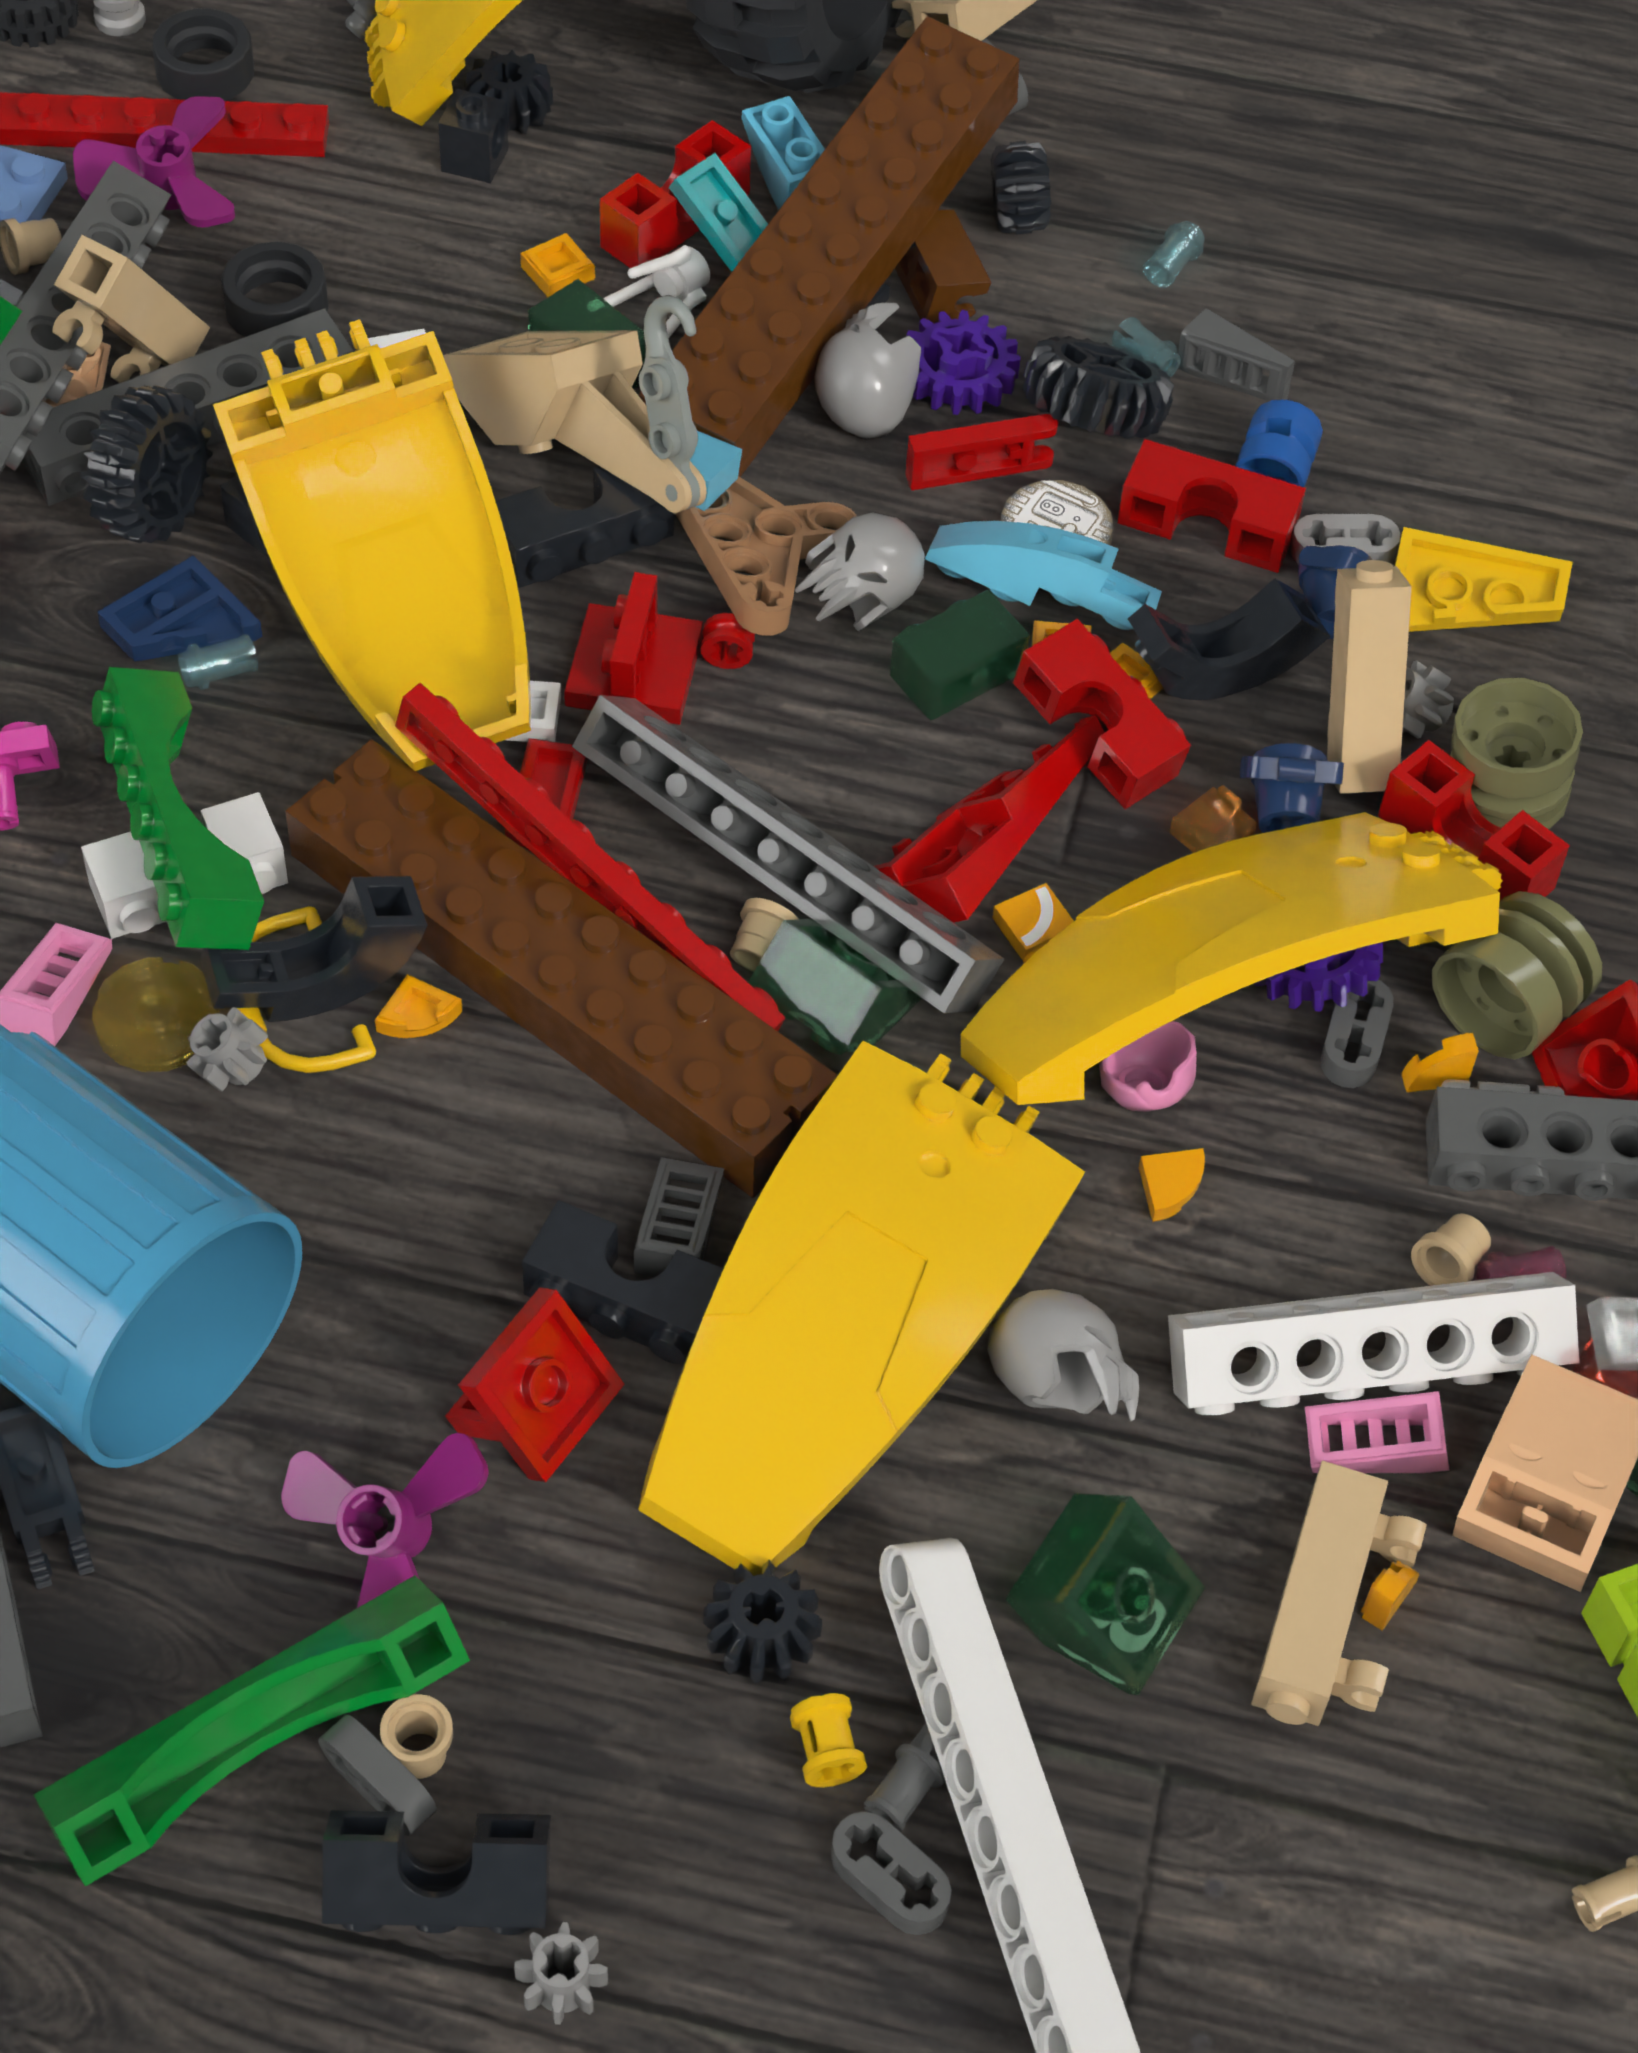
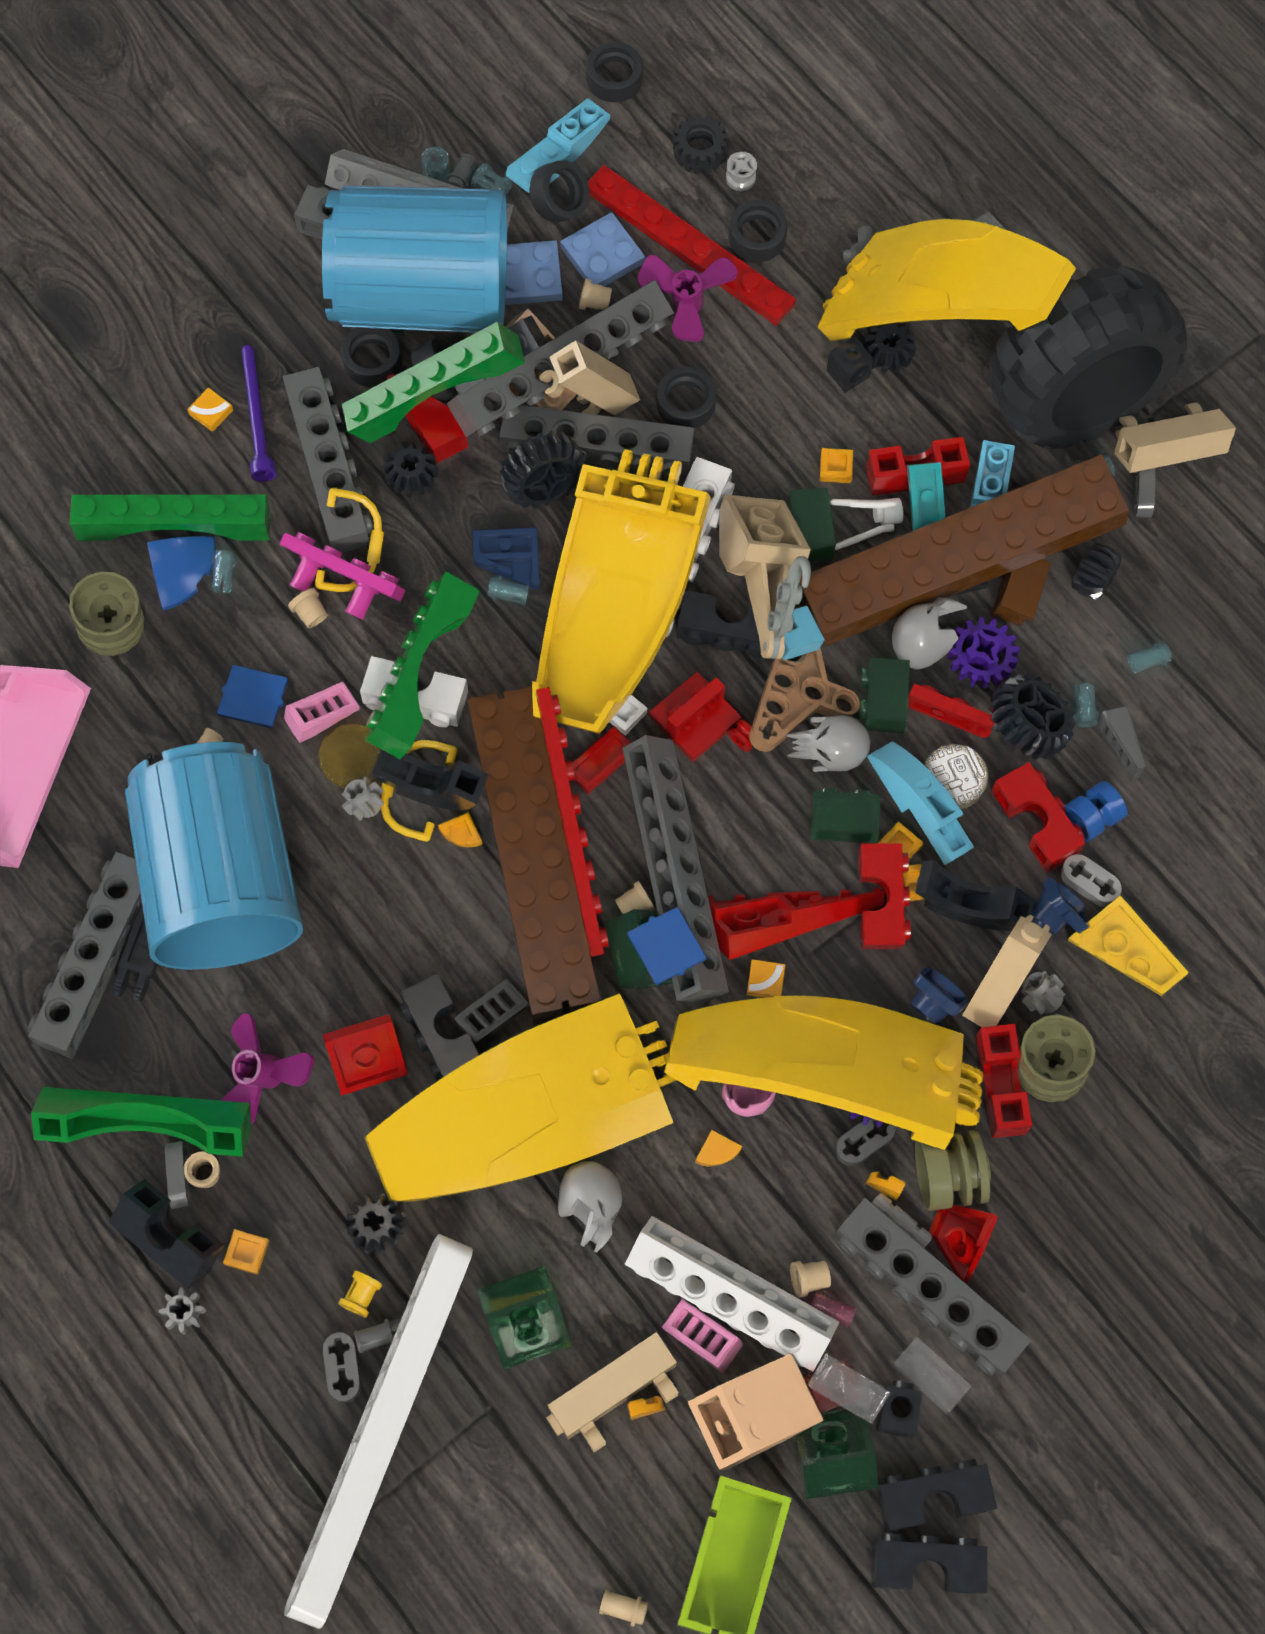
camera: 40 degrees right, 15 degrees up
clear orange tile [1170,785,1257,853] -> none
none -> light orange tile [223,1229,269,1275]
none -> blue piece [627,907,706,986]
none -> clear green brick [859,657,910,733]

